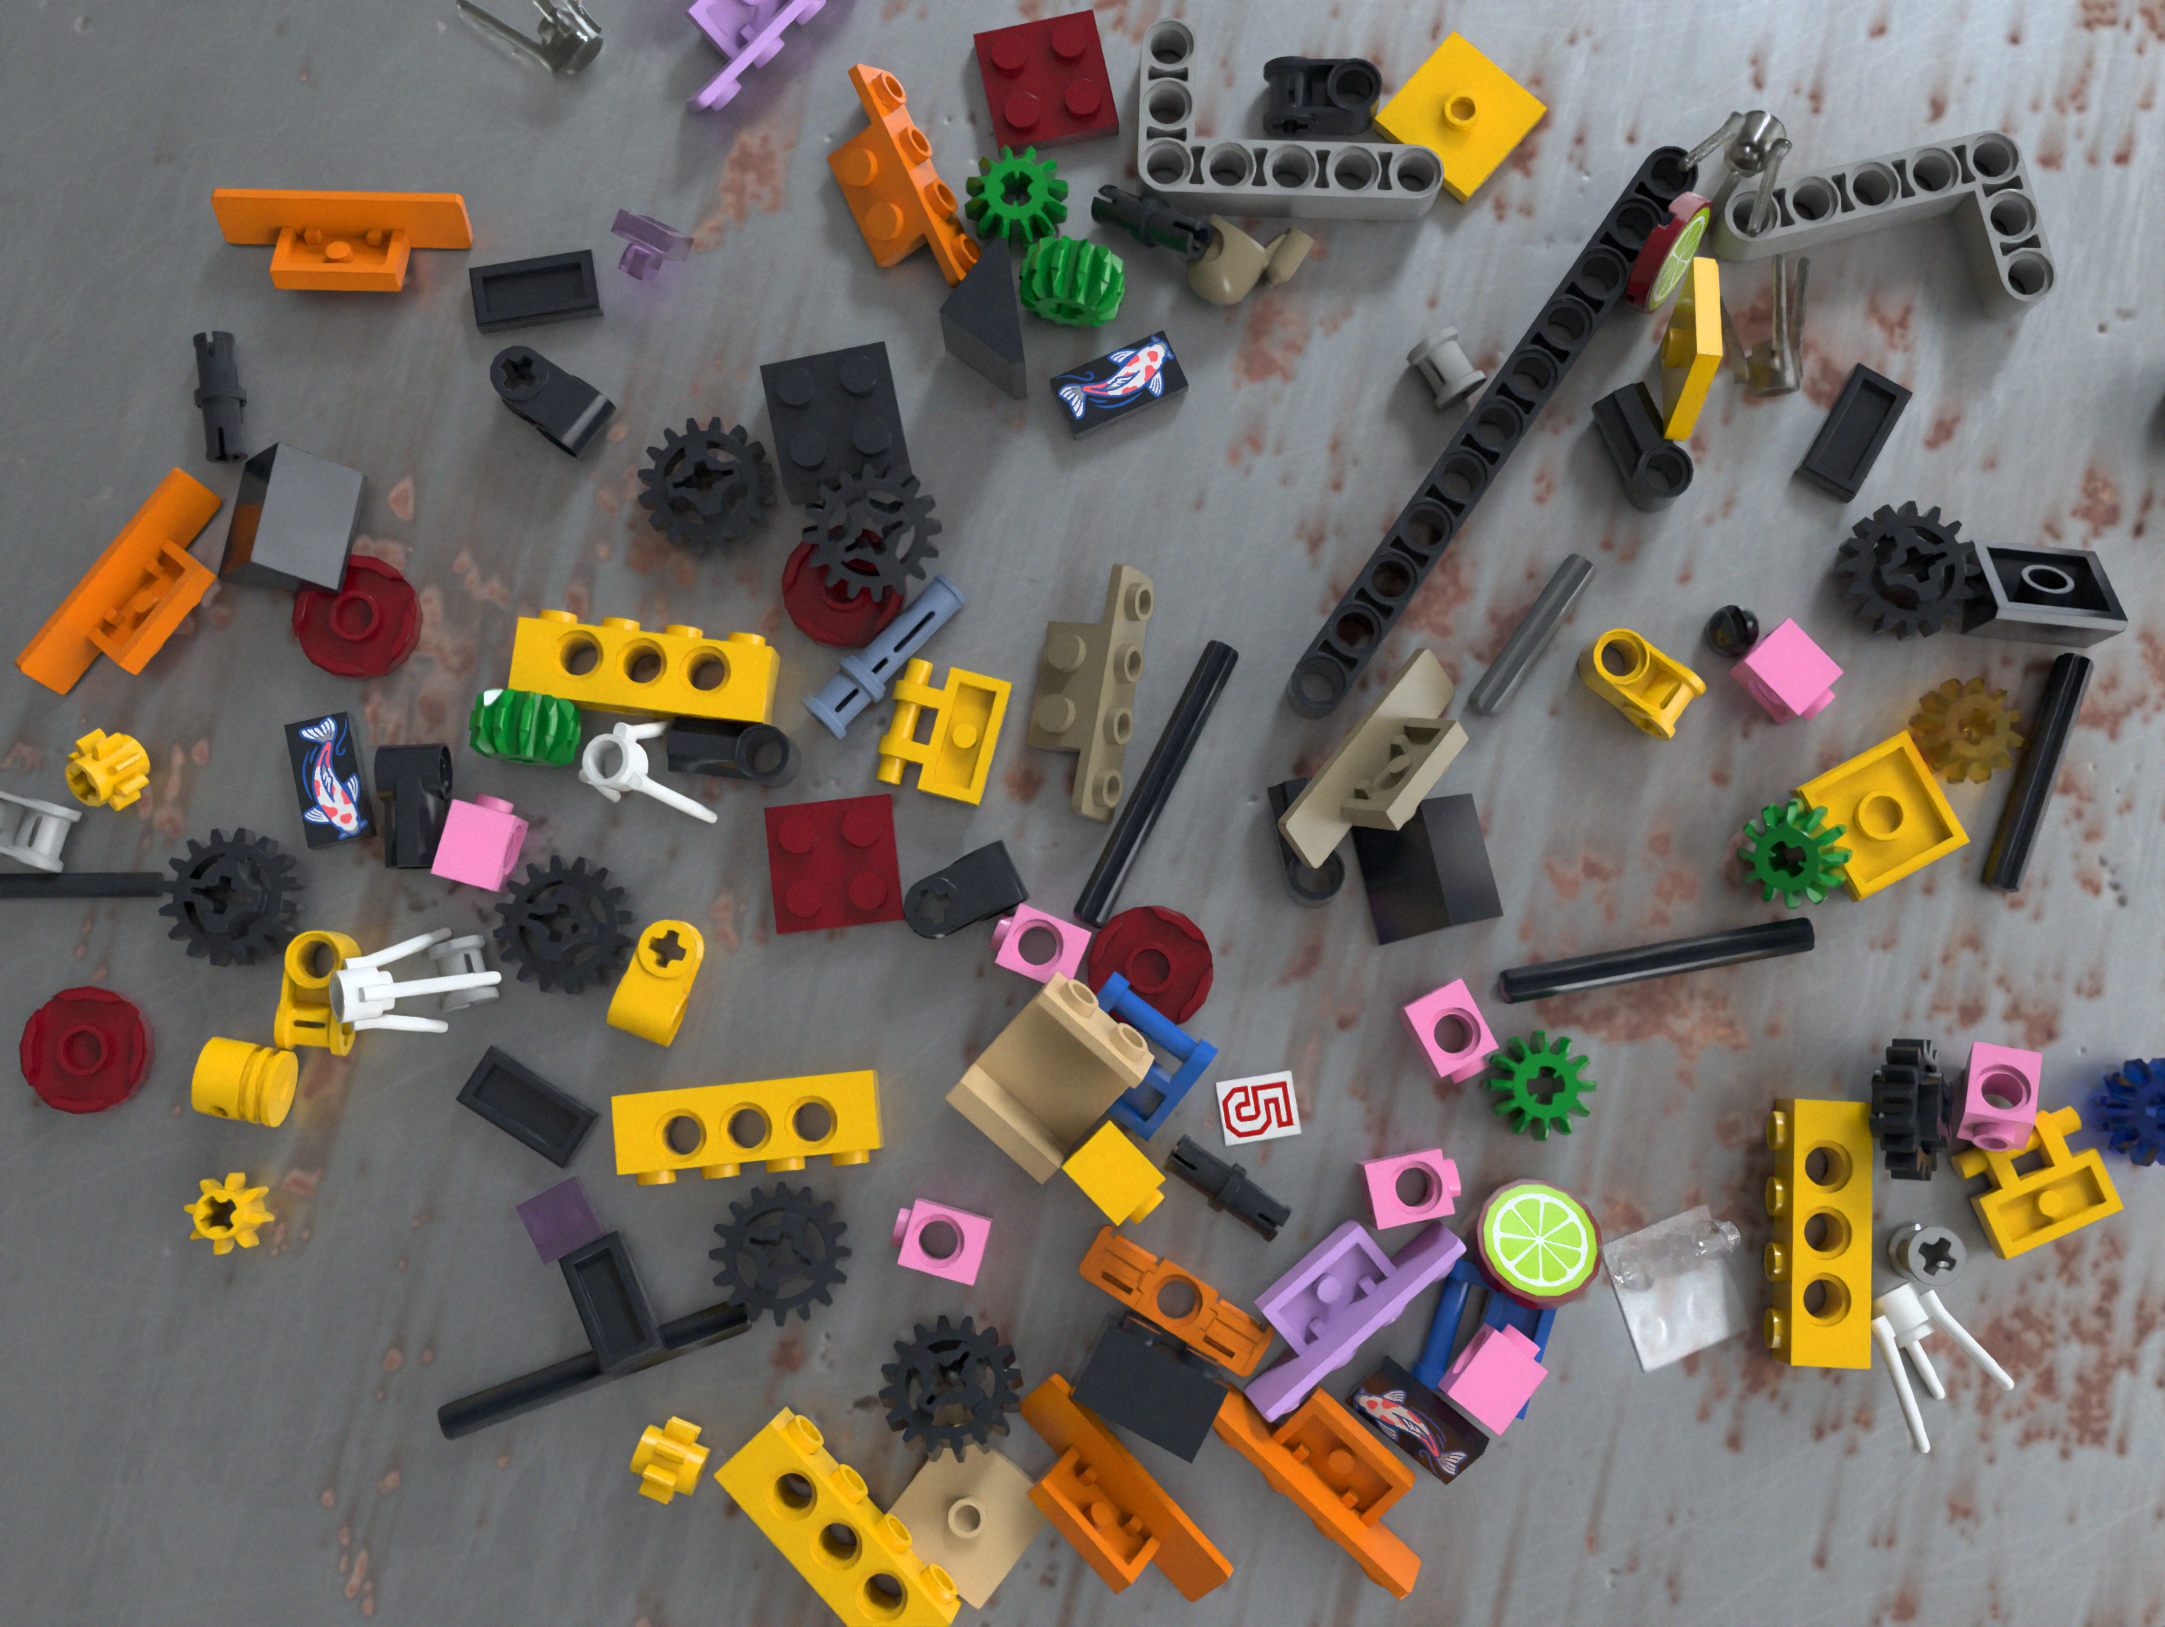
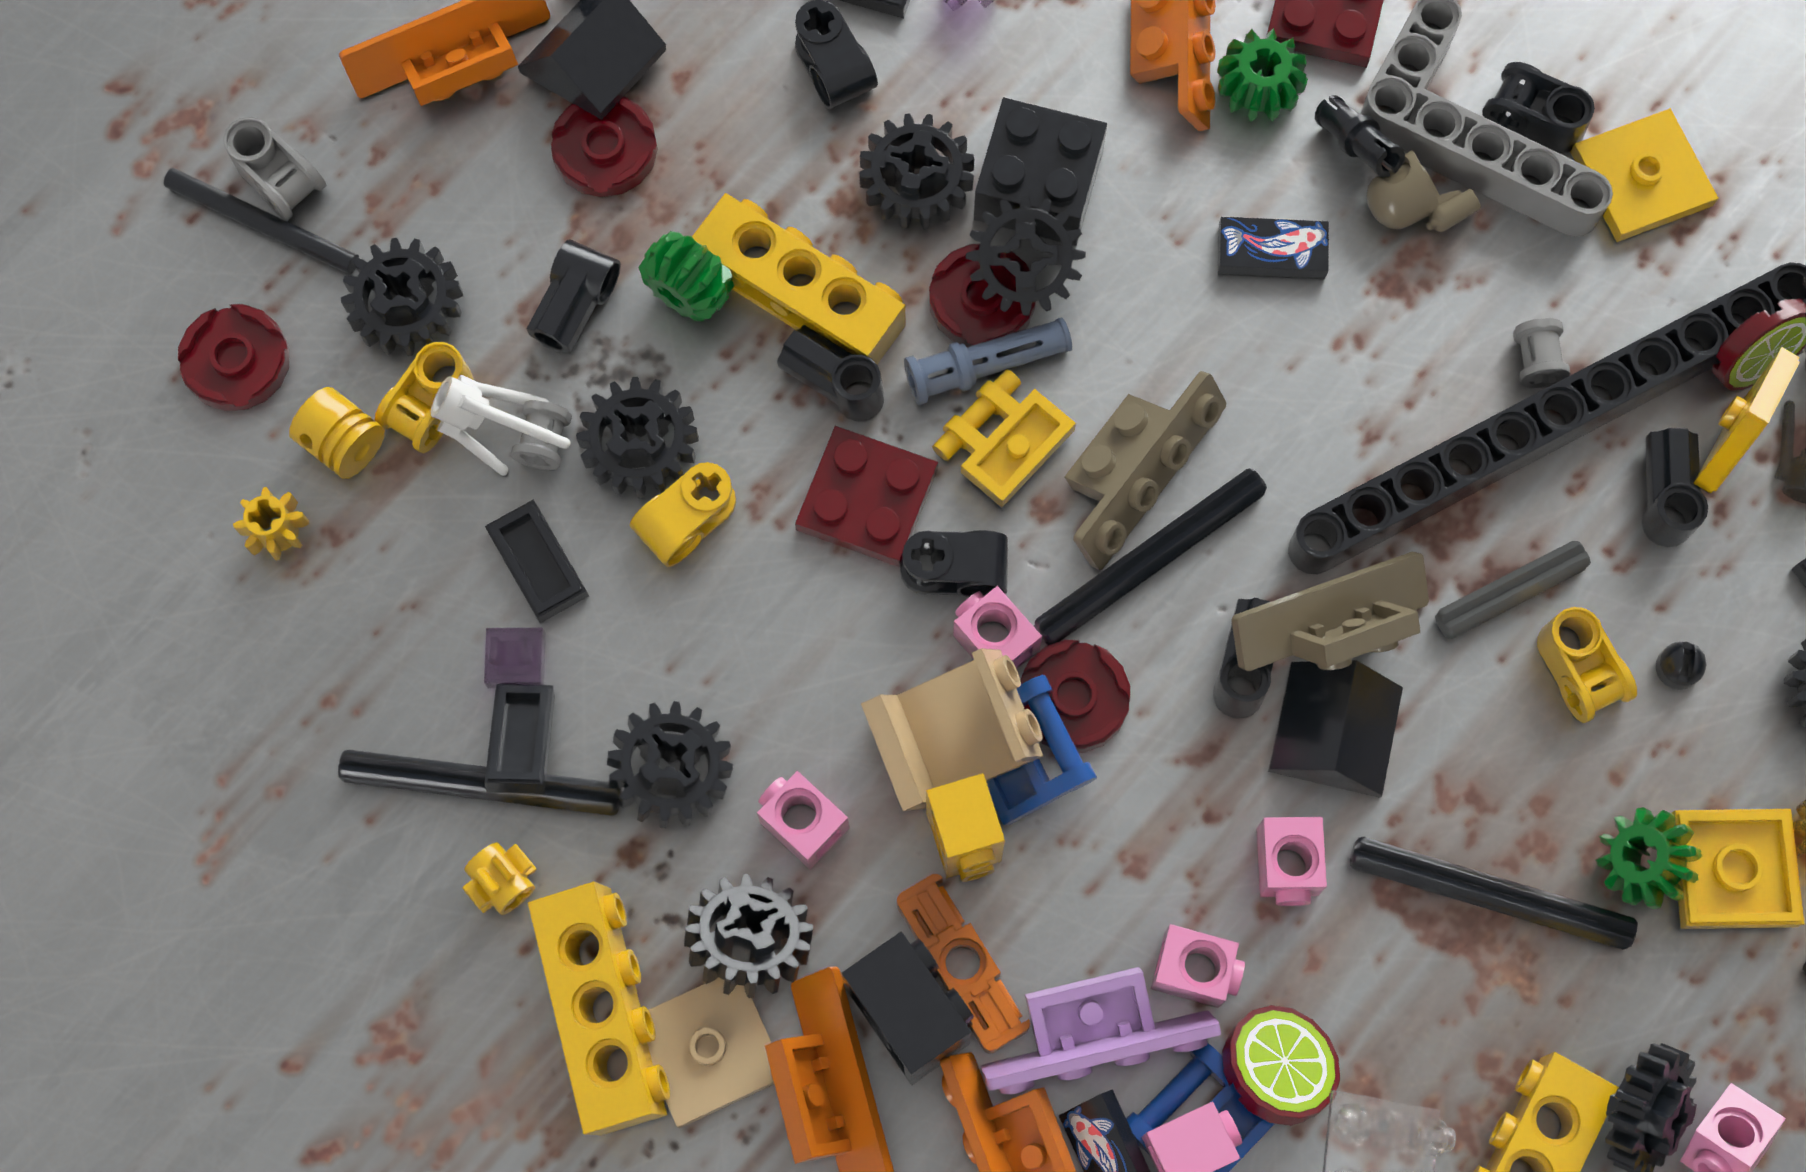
camera: 30 degrees right, 10 degrees down
yellow gear [65,728,150,812] -> none
tile [284,711,377,850] -> none
bright pink brick [431,793,529,895] -> none
white plant [579,720,717,824] -> none
yellow brick [611,1070,884,1186] -> none
black slope [939,237,1028,400] -> none
green gear [1018,235,1125,328] -> none
black pin [1162,1134,1292,1242] -> none
white sticker [1215,1070,1302,1146] -> none
green gear [1483,1030,1596,1141] -> none
bright pink brick [1727,617,1844,725] -> none

